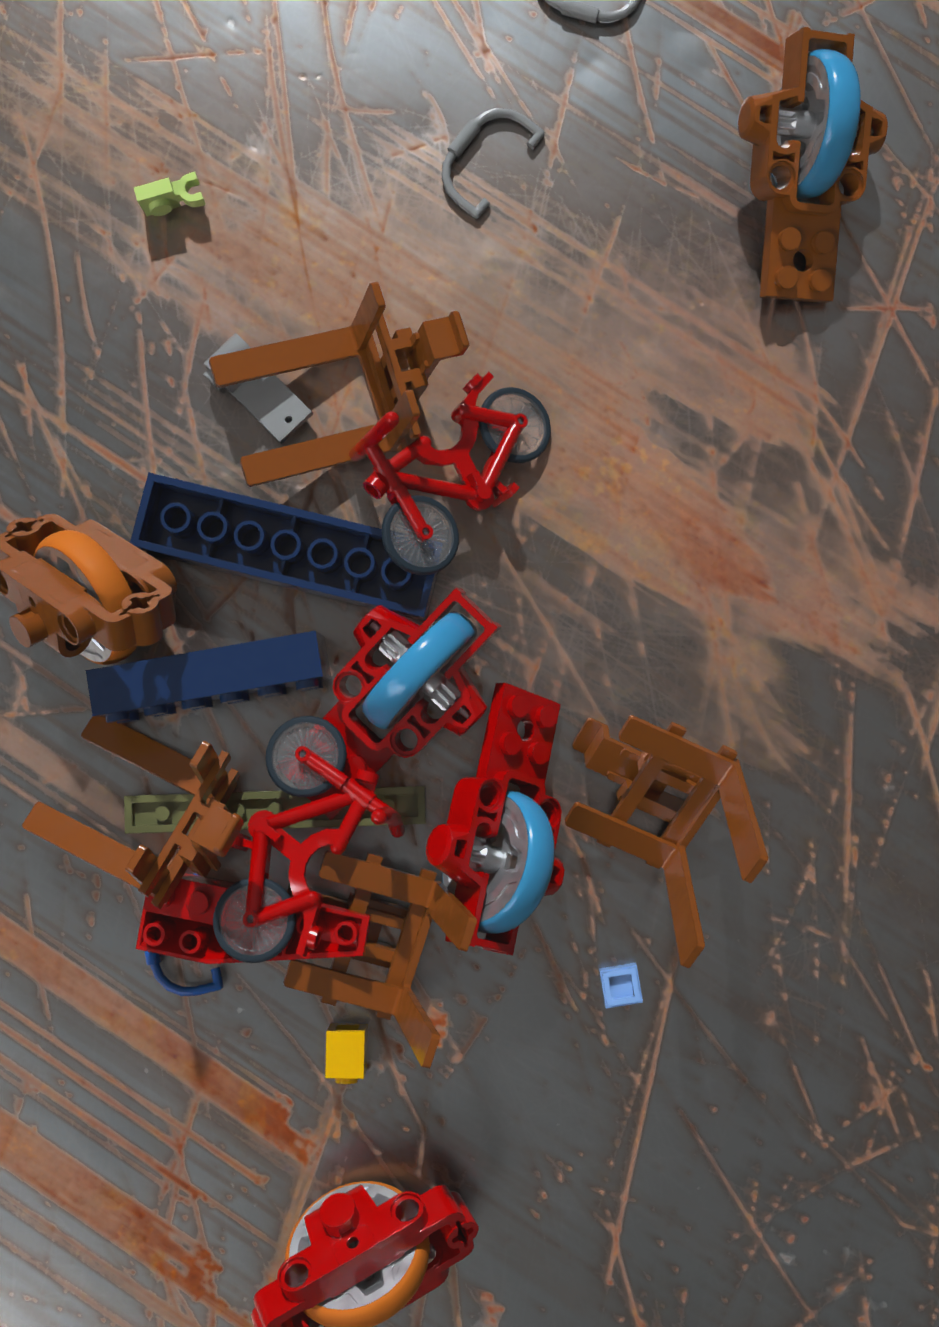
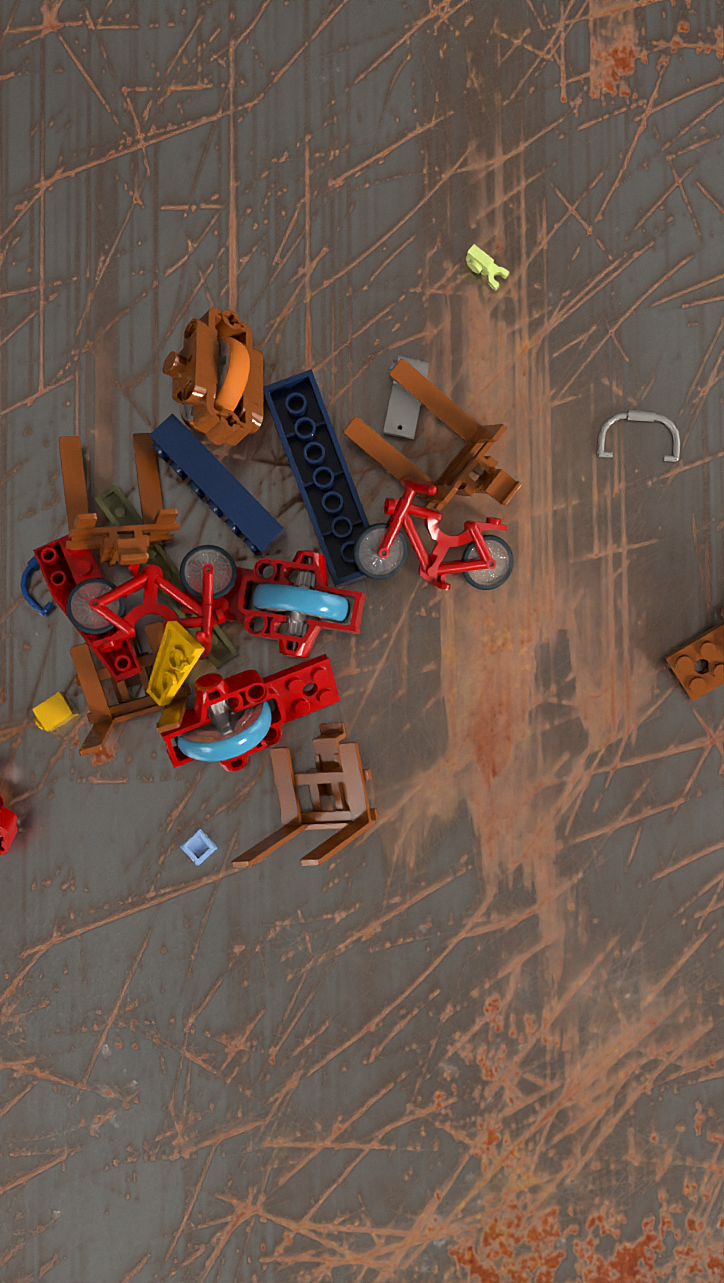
camera: 50 degrees right, 0 degrees up
none -> yellow wing [146,621,205,706]

